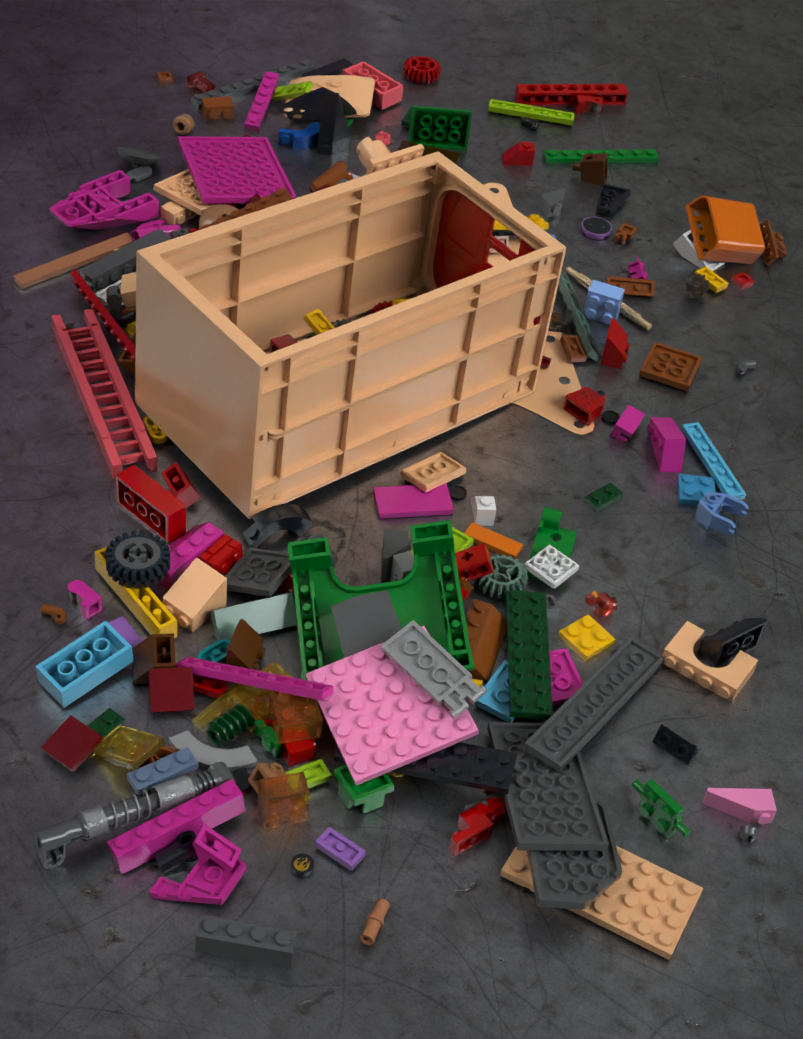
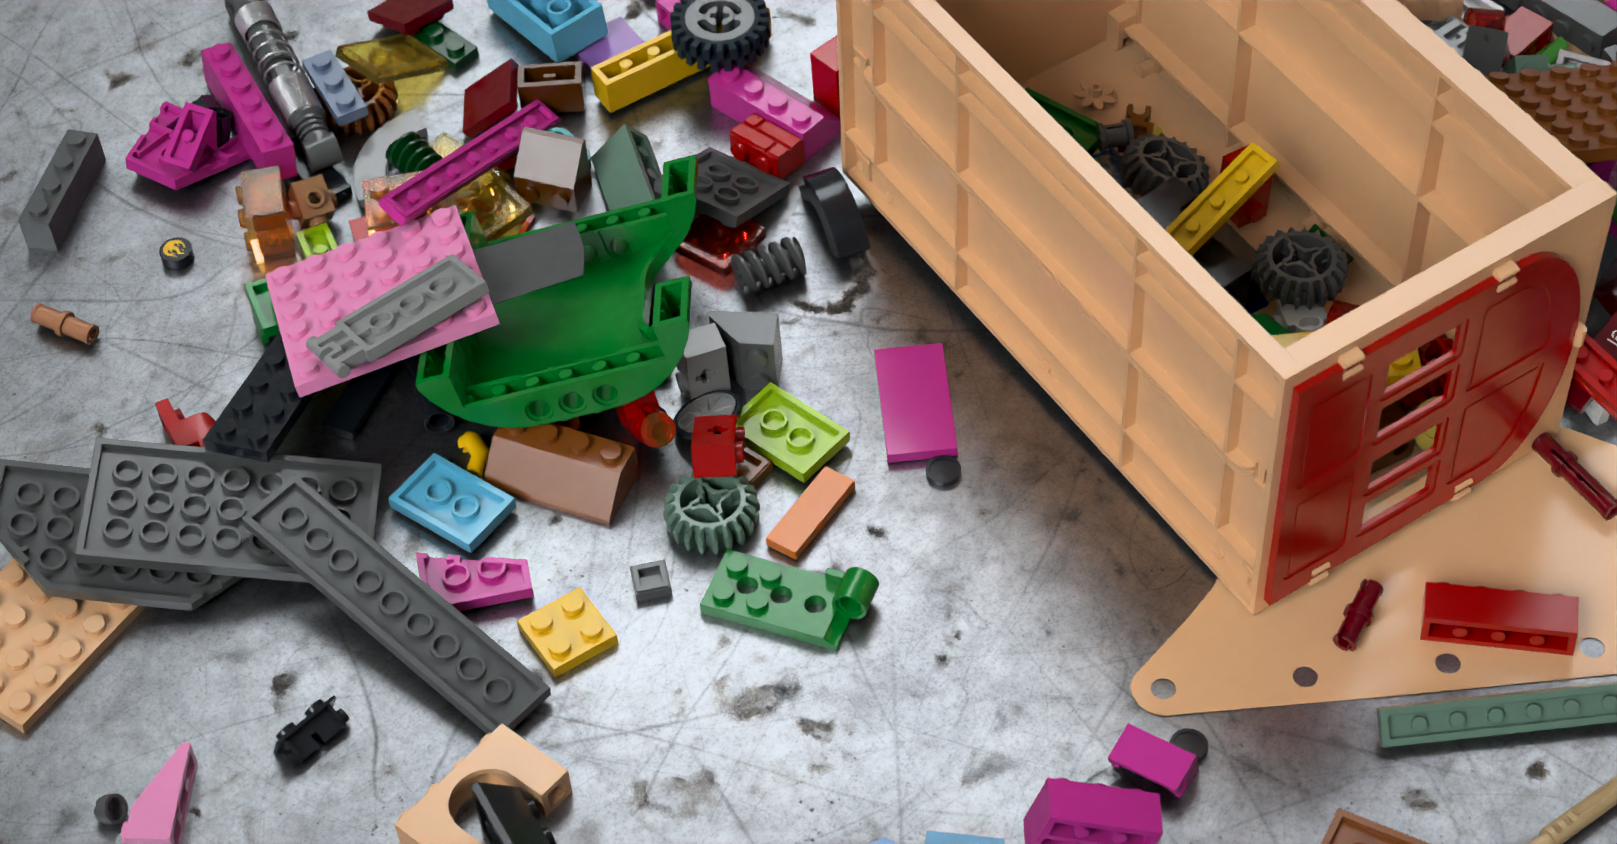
camera: 105 degrees right, 5 degrees up
light nougat slope [163,558,227,633] -> none
medium lavender plate [315,827,366,871] -> none
light nougat tile [400,452,466,492] -> none
white slope [470,496,496,526] -> none
dark green plate [505,590,553,720] -> none
white tile [524,544,580,589] -> none
clear smoke leg [548,310,572,333] -> none
dark orange plate [560,335,587,362] -> none
red torso [563,387,606,426] -> none
light blue brick [583,280,625,325] -> none
dark green plate [583,482,623,513] -> none
clear red animal [585,590,617,617] -> none
red slope [601,318,630,369] -> none
green plate [631,779,691,839] -> none

